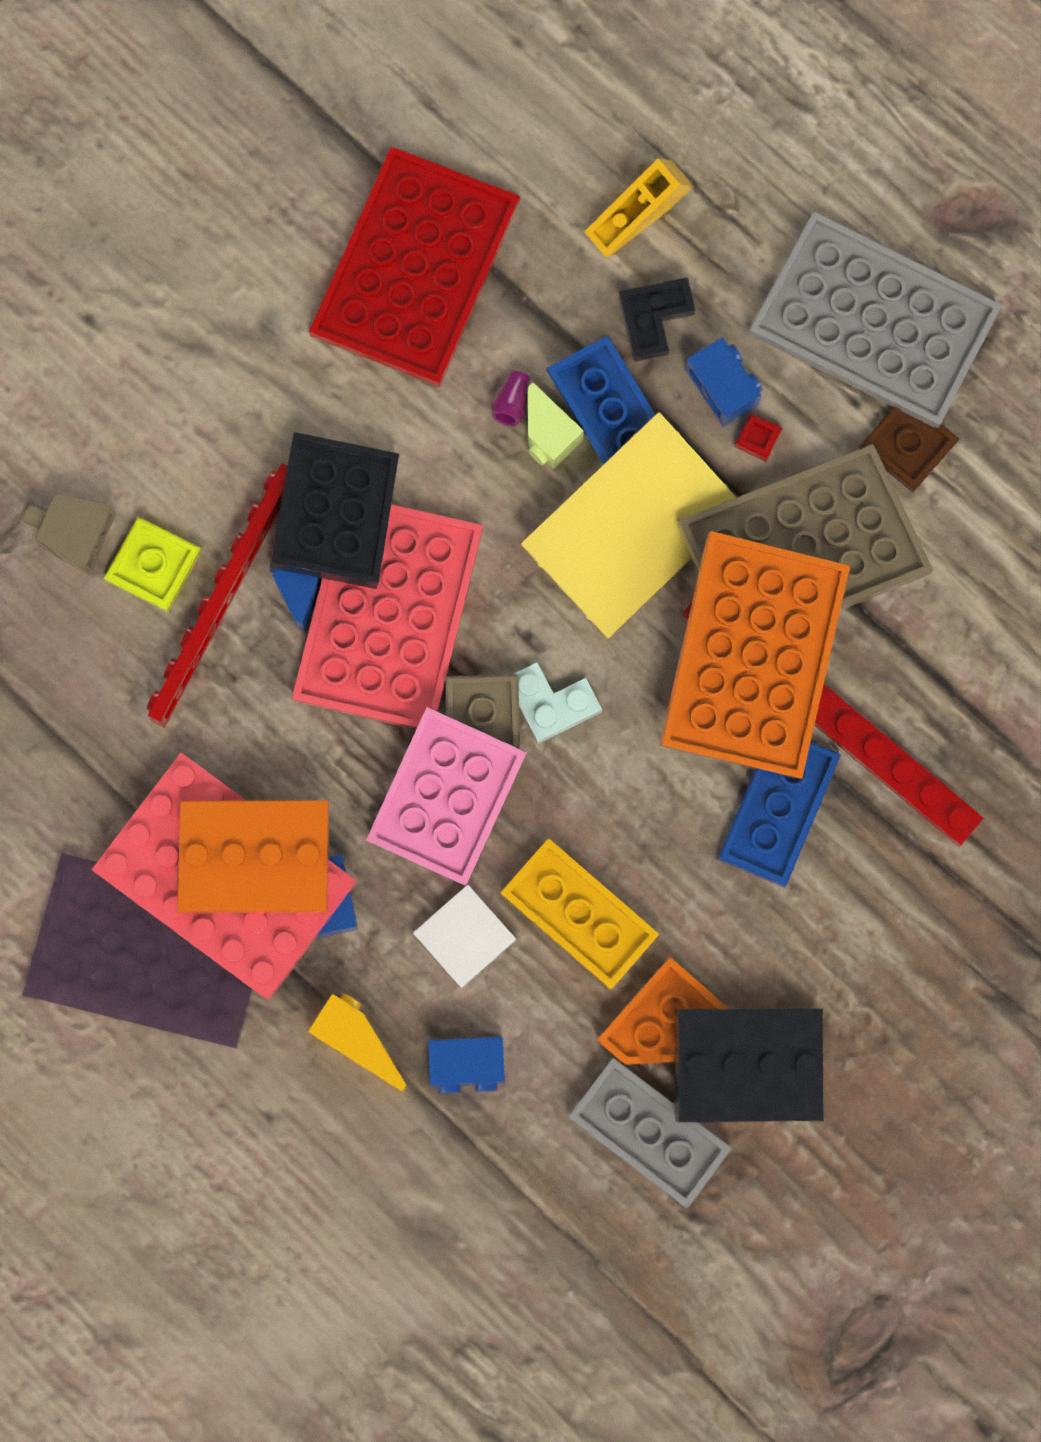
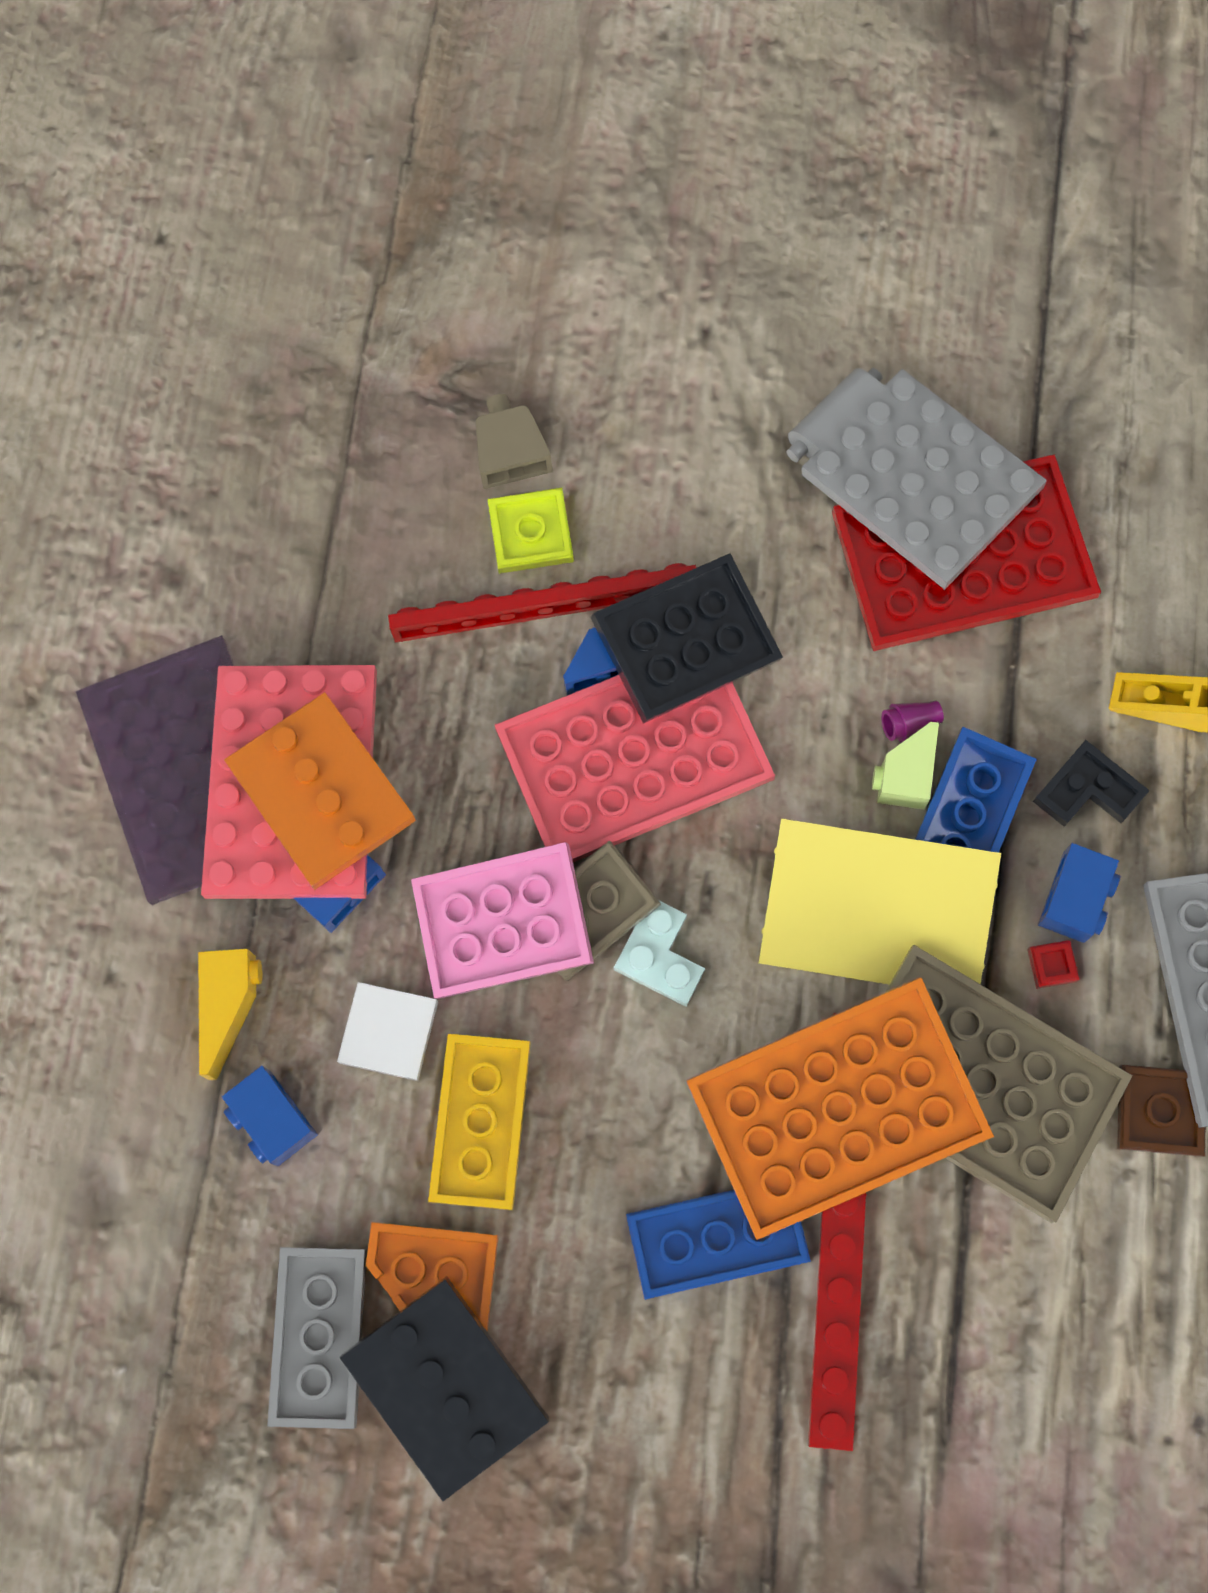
camera: 60 degrees right, 5 degrees down
none -> light grey plate [787,368,1047,590]

